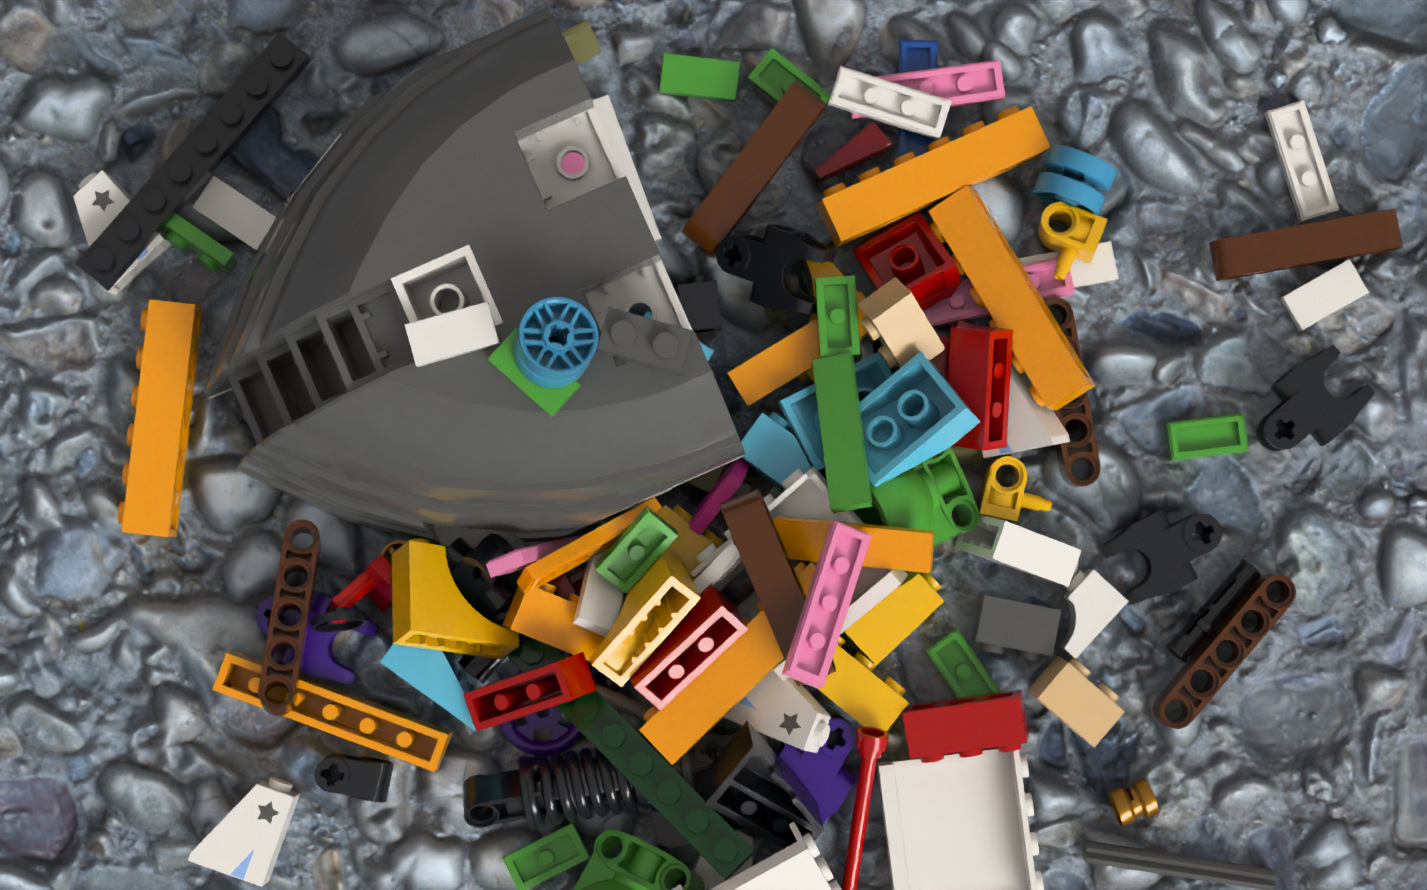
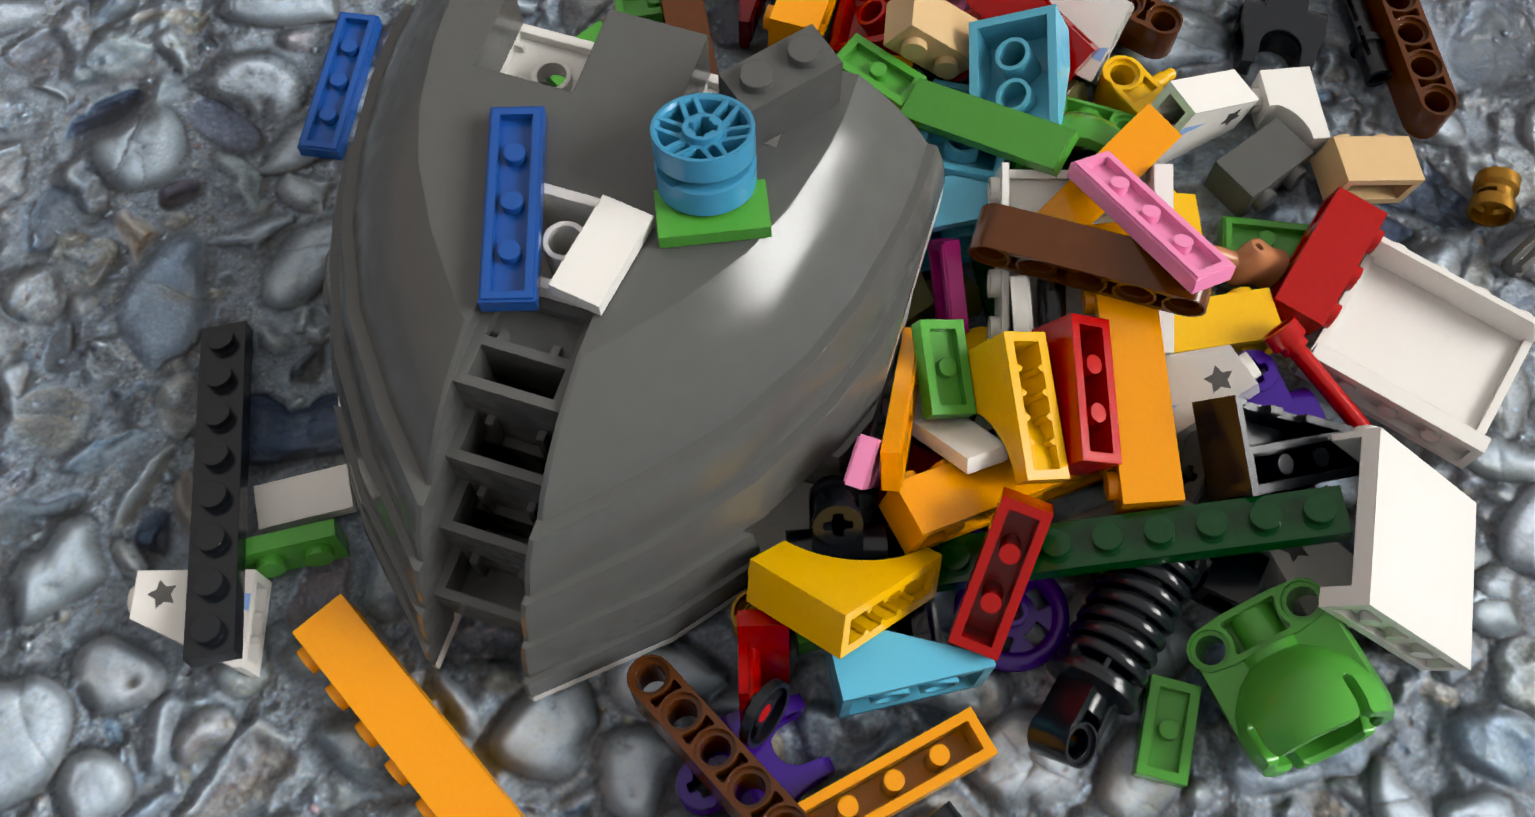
camera: 50 degrees left, 20 degrees down
none -> blue tile [478,106,547,312]
none -> nougat piece [1212,238,1290,289]

